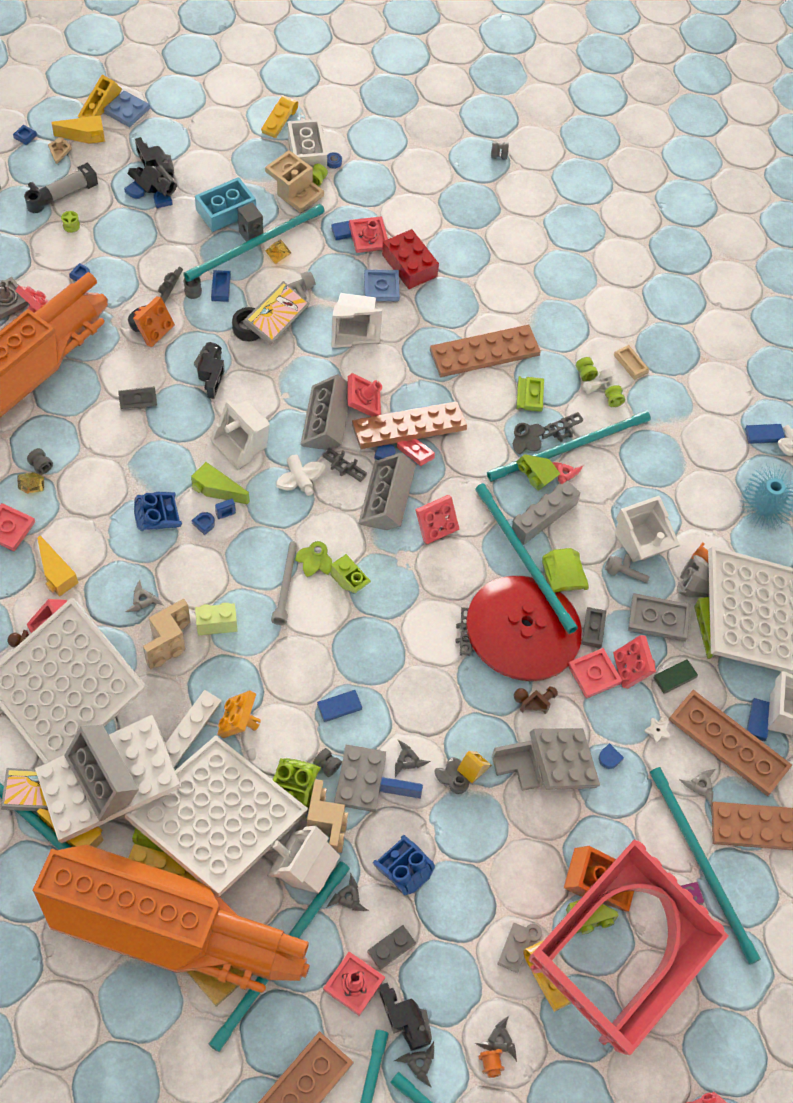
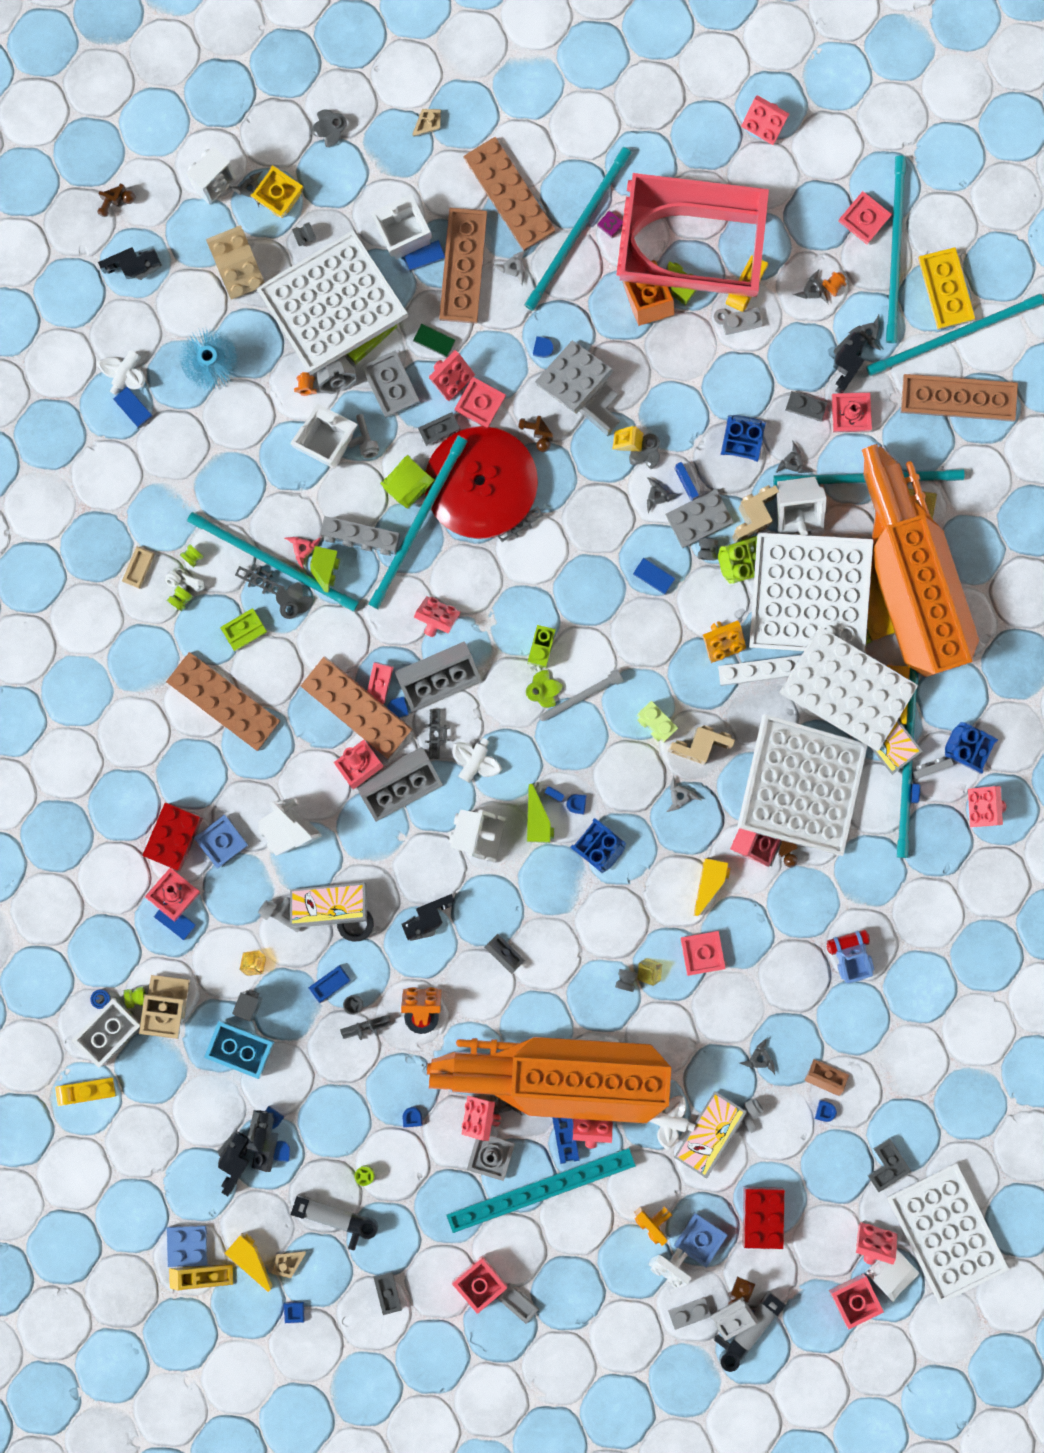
camera: 120 degrees left, 25 degrees up
light grey slope [64,725,139,821] -> none
teal piece [183,204,325,282] -> none
white plate [644,718,670,743] -> none

